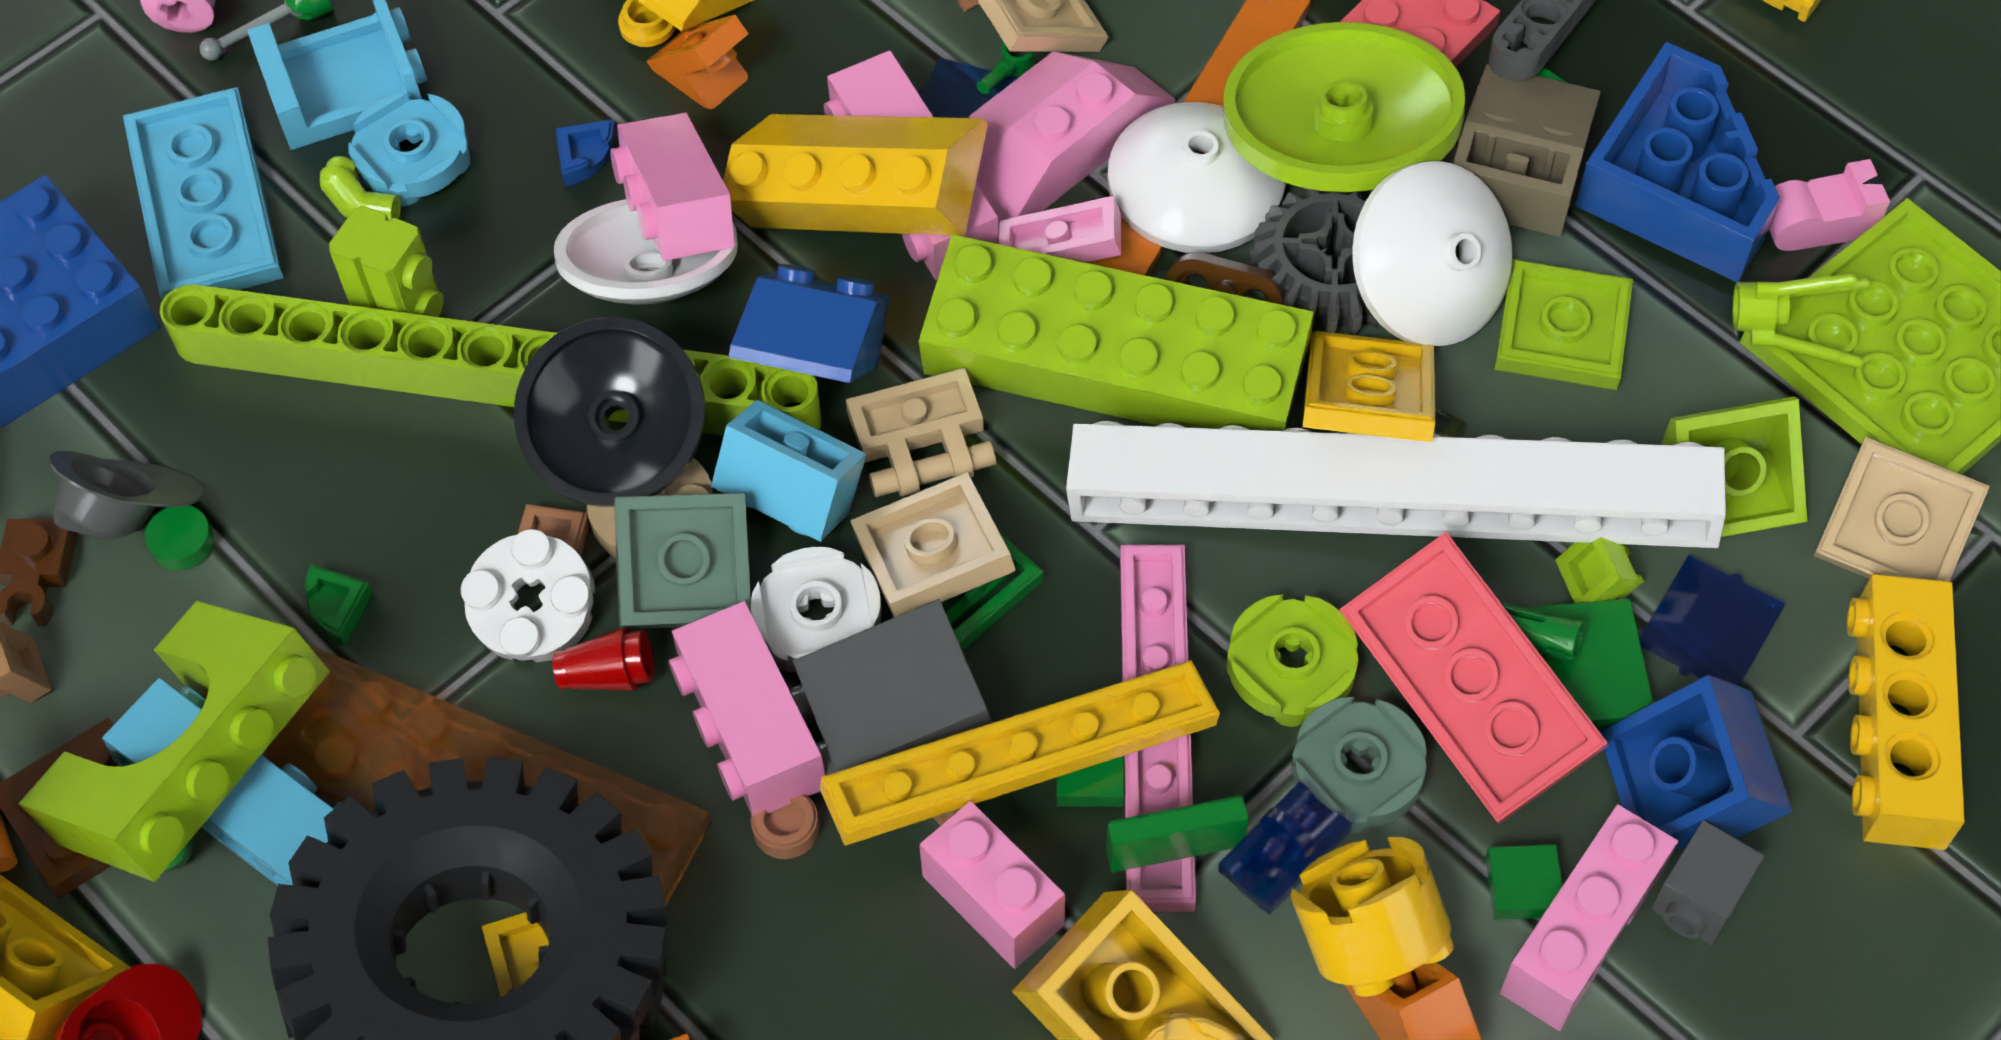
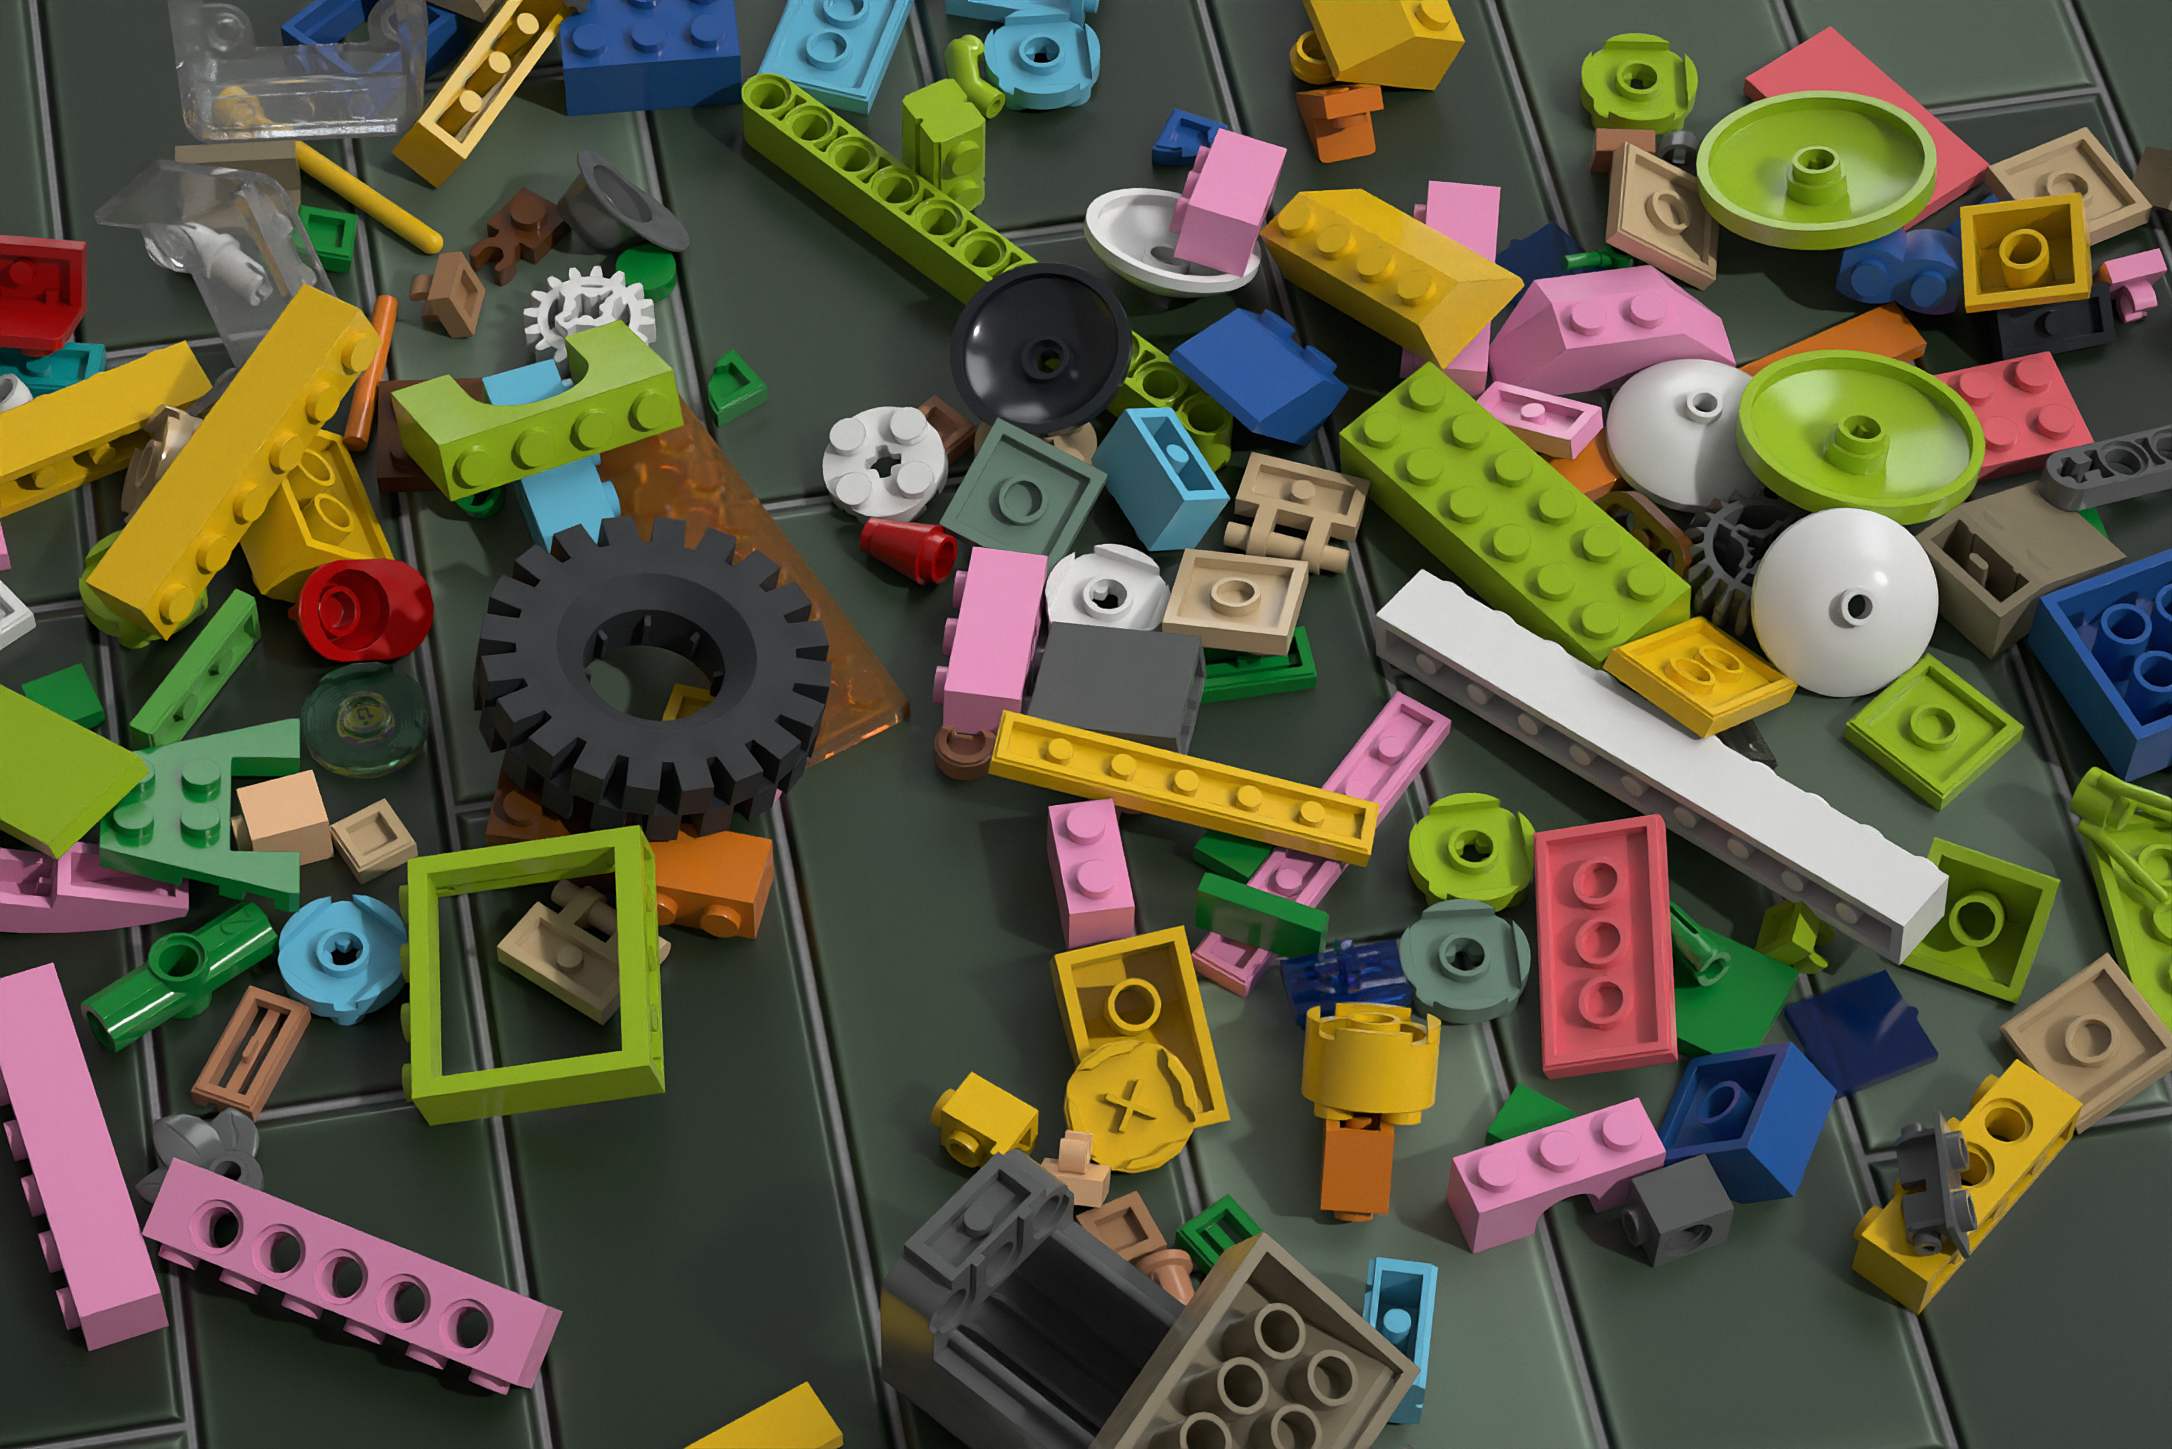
camera: 30 degrees right, 5 degrees down
none -> white gear [523,266,656,380]
none -> dark grey hinge [1895,1108,1977,1259]

